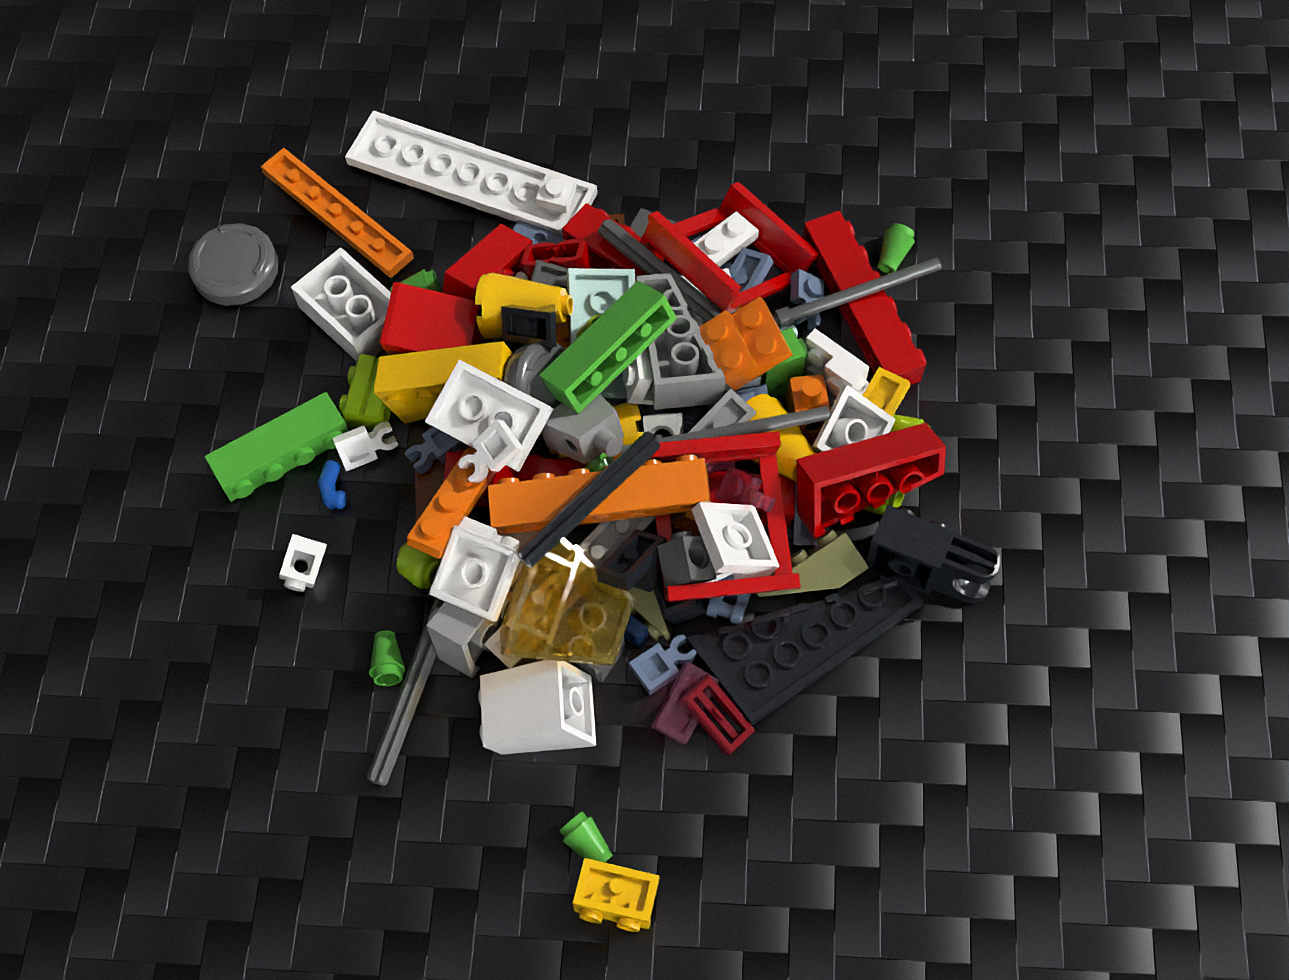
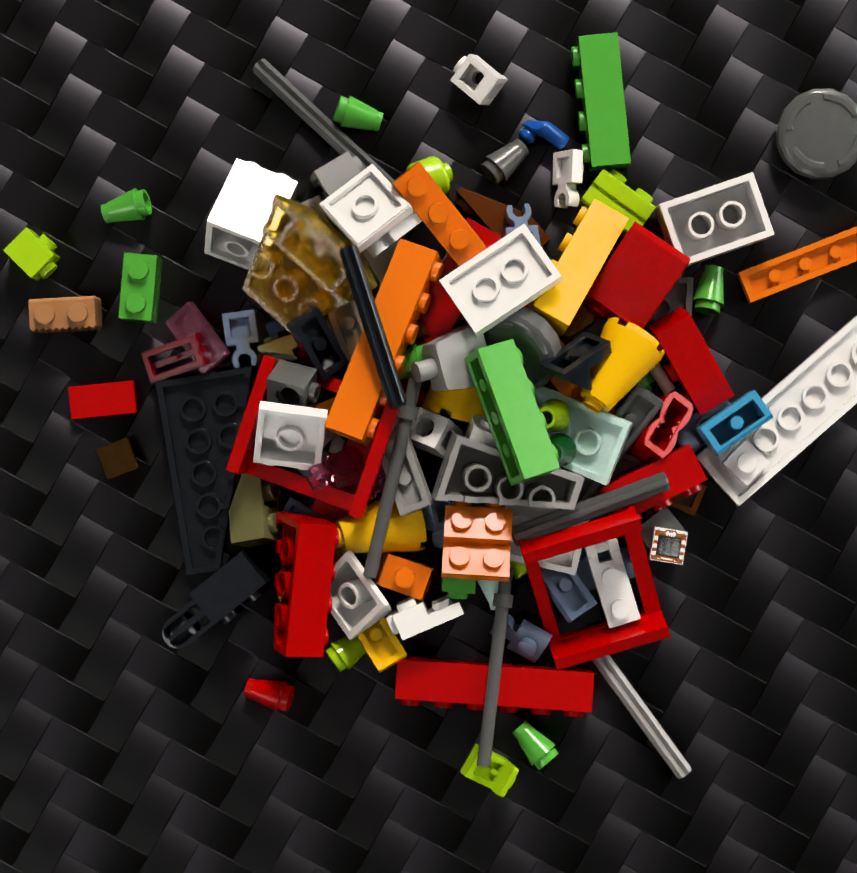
camera: 110 degrees right, 25 degrees up
white plate [458,419,523,483] -> none
yellow bracket [573,858,659,932] -> none
none -> lime brick [3,227,60,281]
none -> medium nougat brick [28,296,103,334]
none -> red tile [68,380,138,419]
none -> dark brown tile [96,438,140,480]
none -> bright green brick [118,252,163,324]
none -> red cone [244,678,295,713]
none -> lime bracket [460,743,519,798]
none -> dark grey cone [480,139,529,185]
none -> light grey axle [592,655,692,779]
none -> tile [649,526,688,565]
none -> dark azure brick [696,390,773,456]

